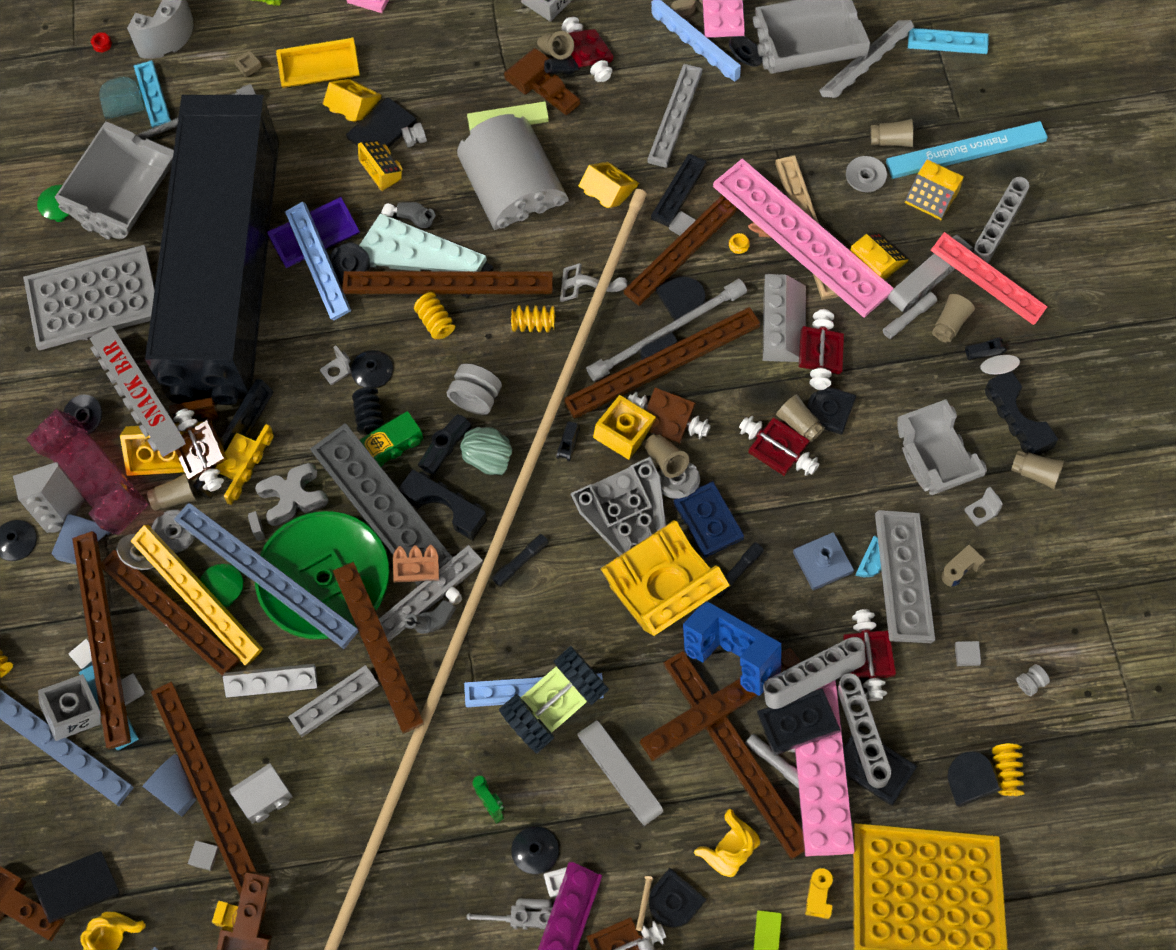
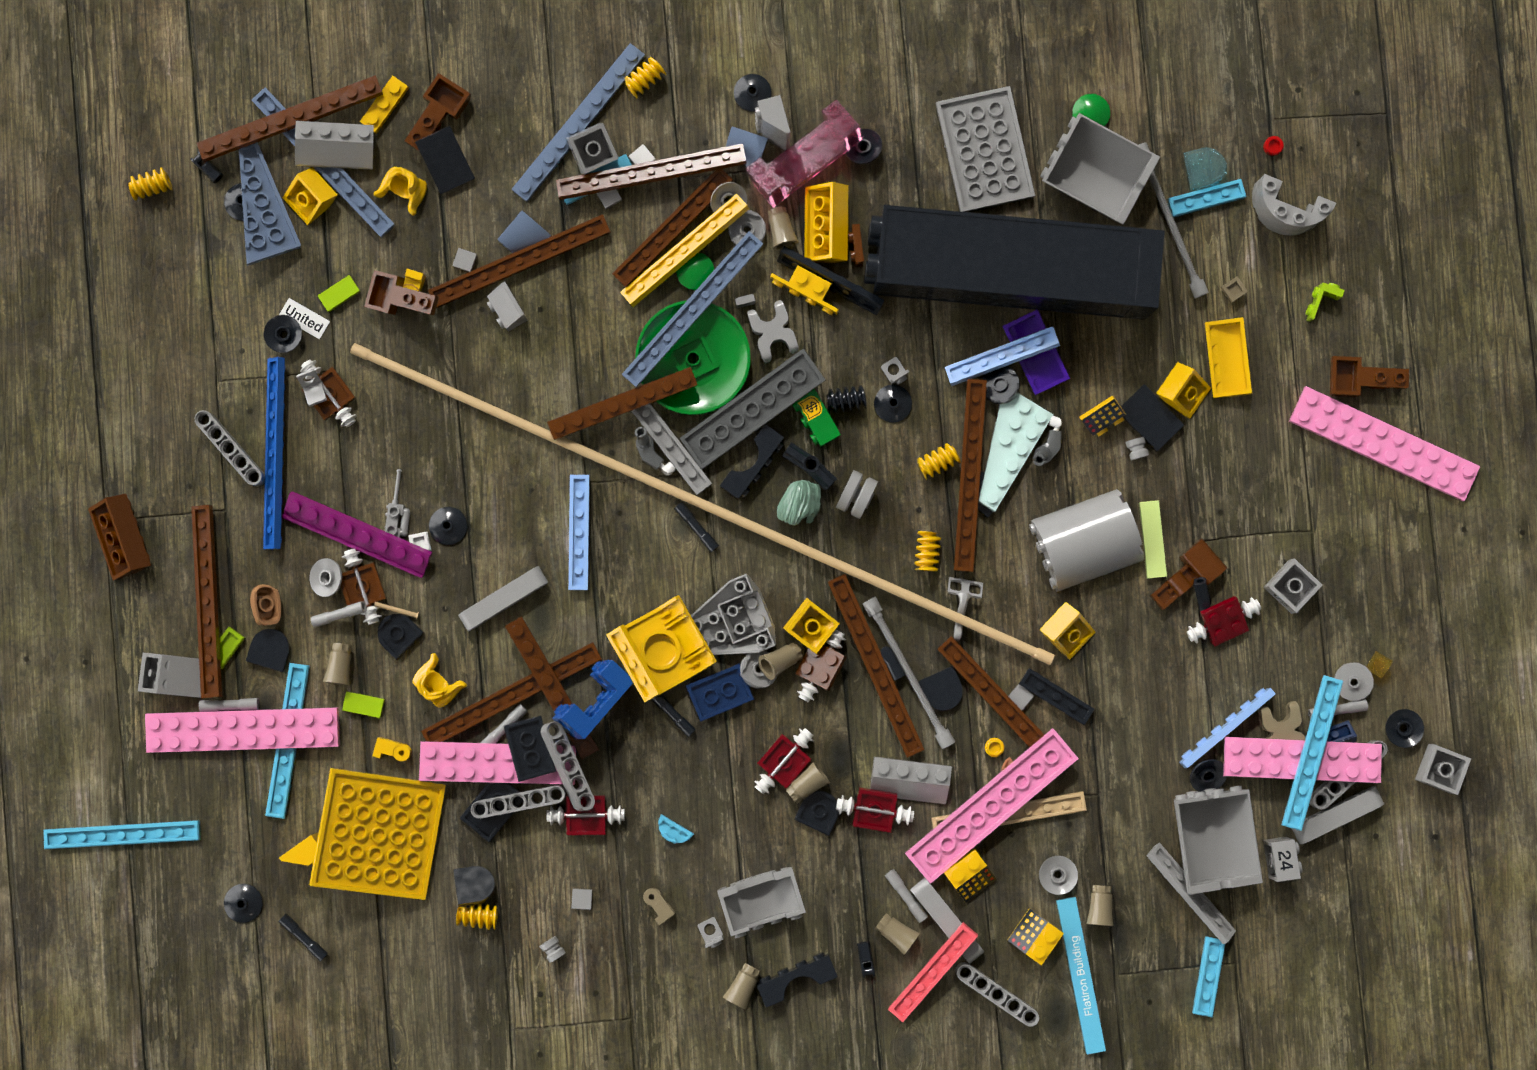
camera: 85 degrees right, 20 degrees up
light grey brick [90,326,186,457] -> none
plate [173,409,228,491] -> none
plate [223,664,318,698] -> none
light grey plate [288,665,379,737] -> none
nougat plate [393,545,439,582] -> none
green plate [473,776,505,824] -> none
plate [499,646,609,754] -> none
dark tan plant [537,31,574,59] -> none
black bar [556,421,581,462] -> none
light grey tile [648,64,703,168] -> none
sand blue tile [793,532,854,591] -> none
light grey plate [875,510,935,643] -> none
white sticker [981,355,1020,374] -> none

